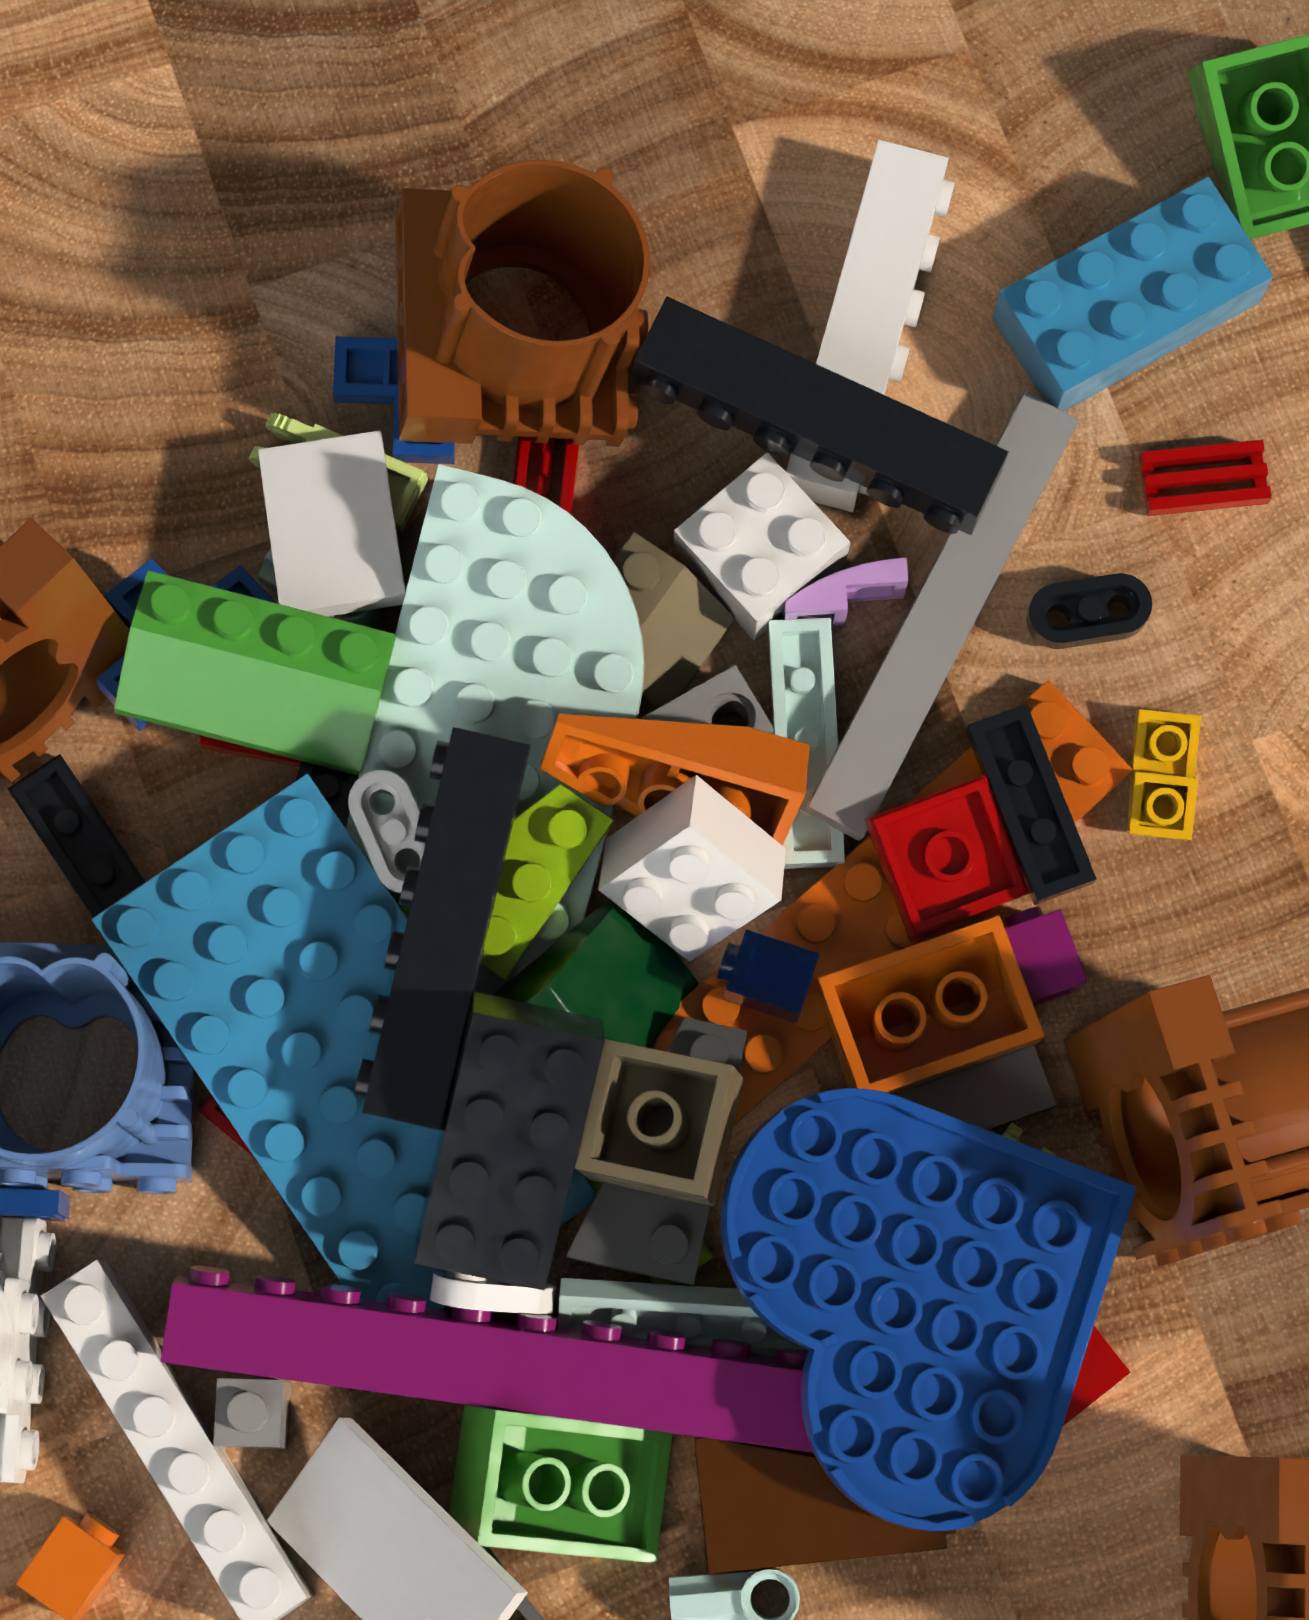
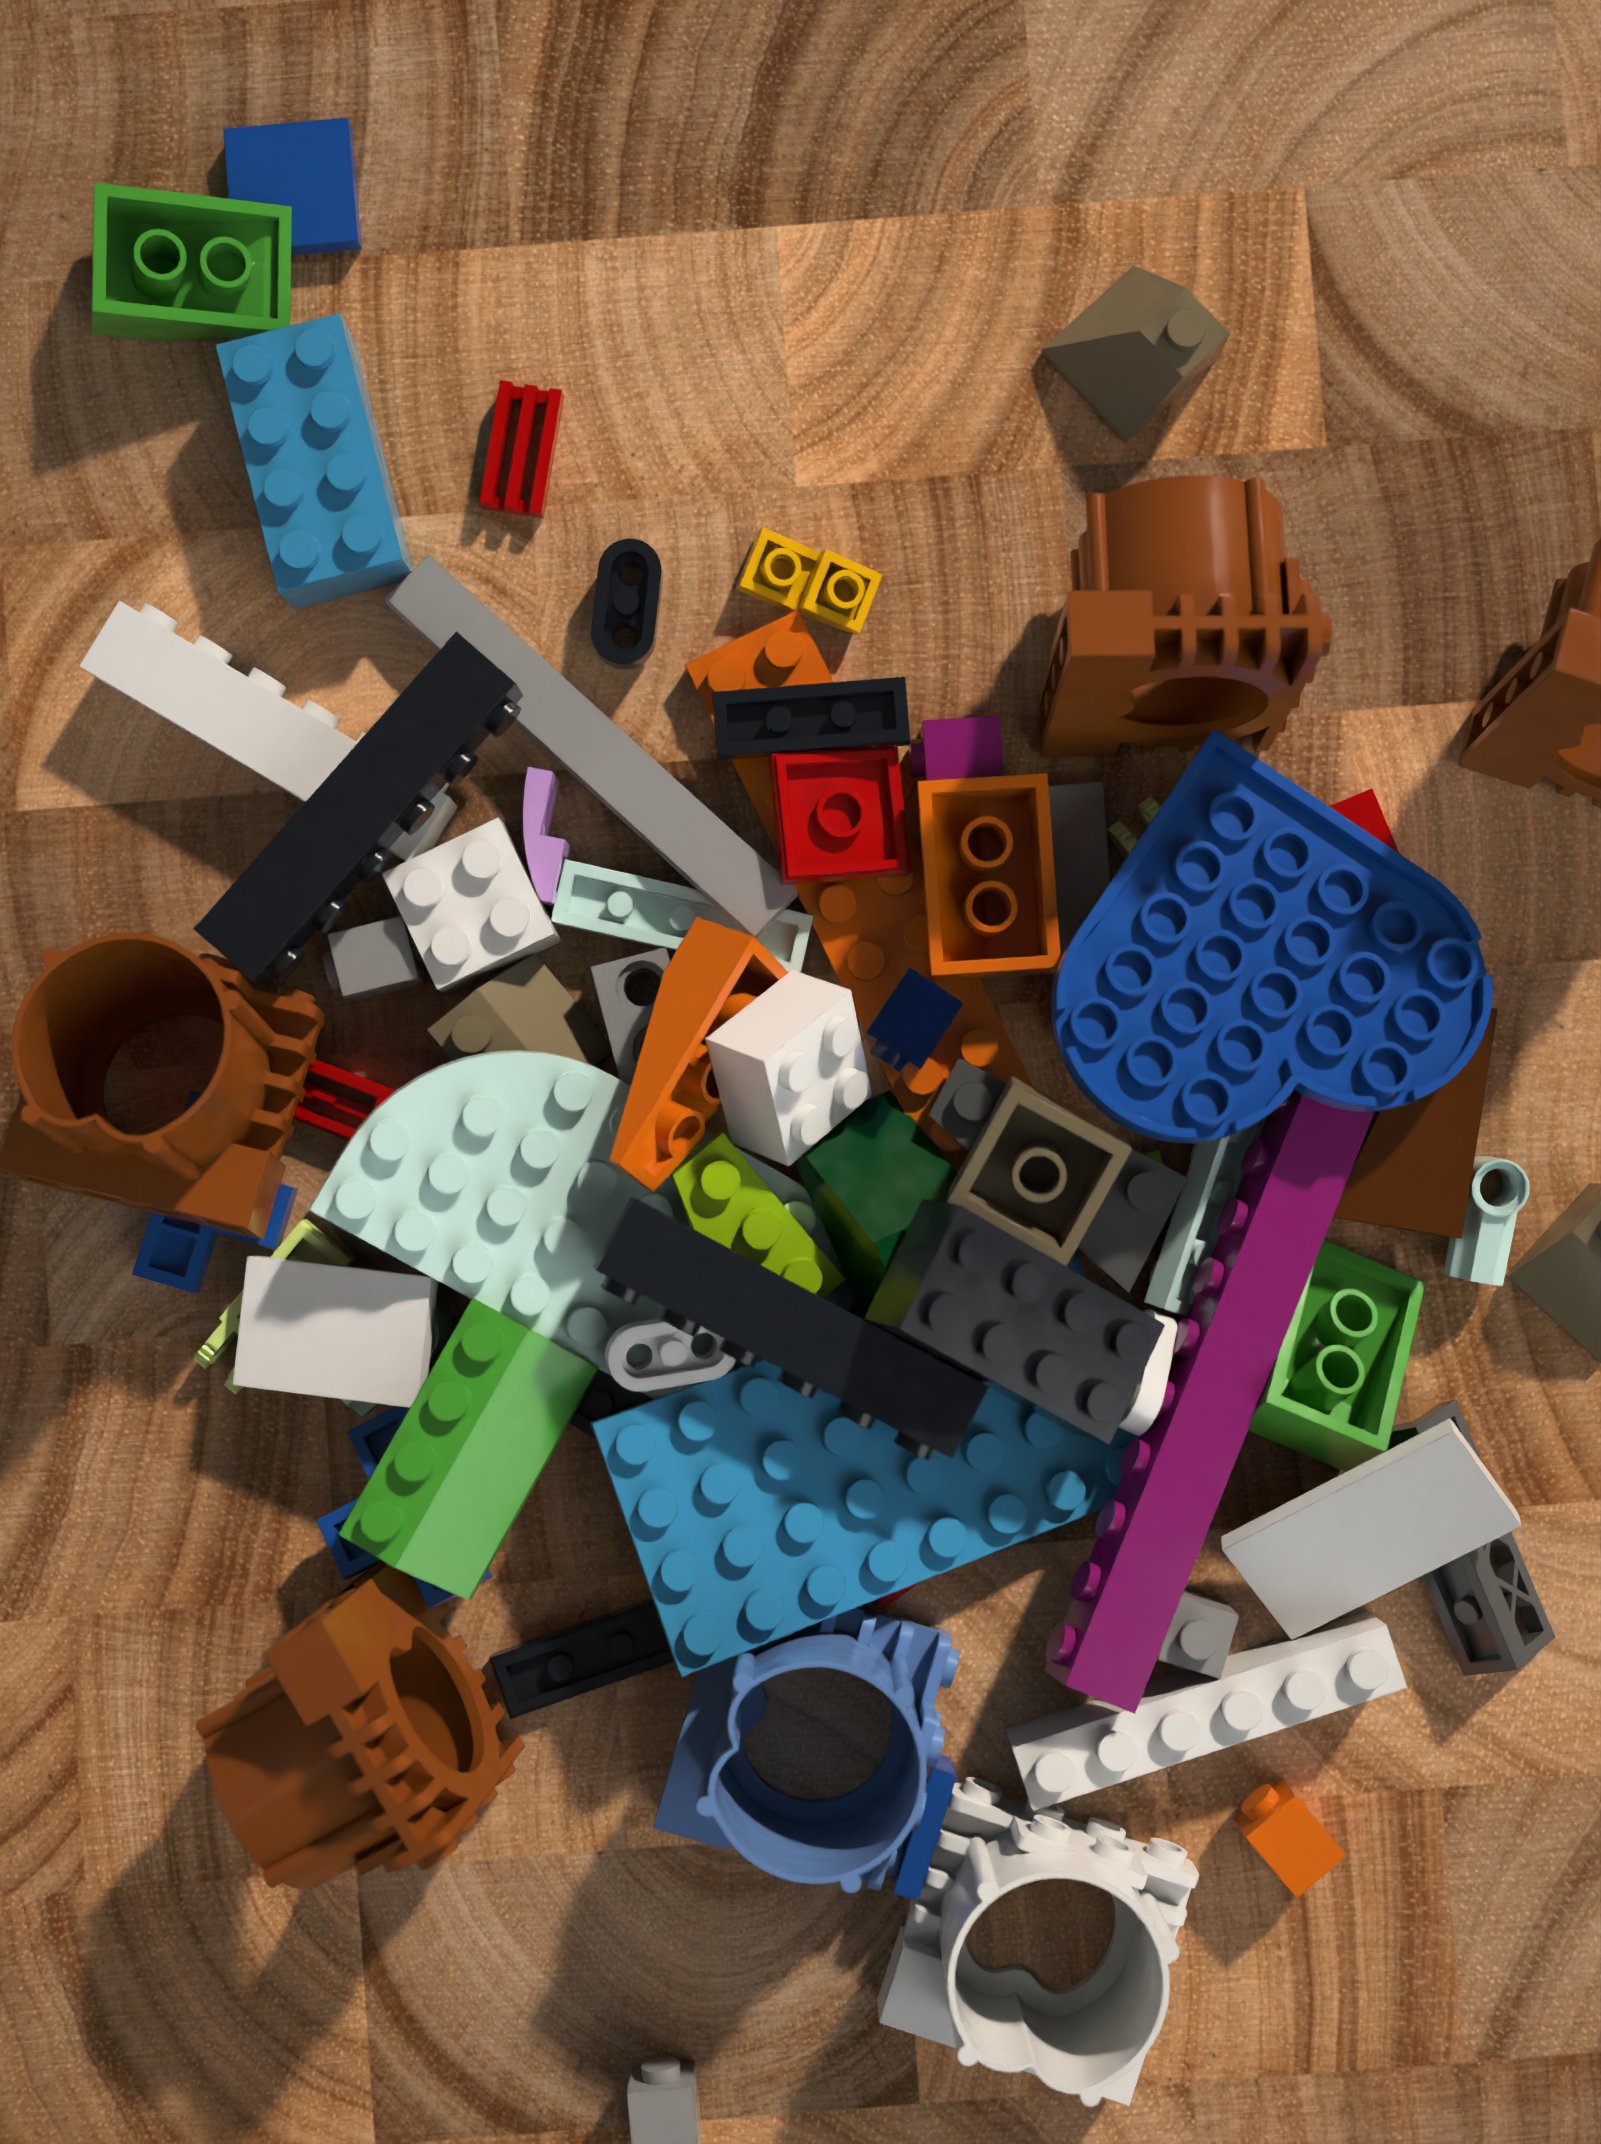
camera: 70 degrees left, 10 degrees up
none -> light grey brick [323,916,428,1001]

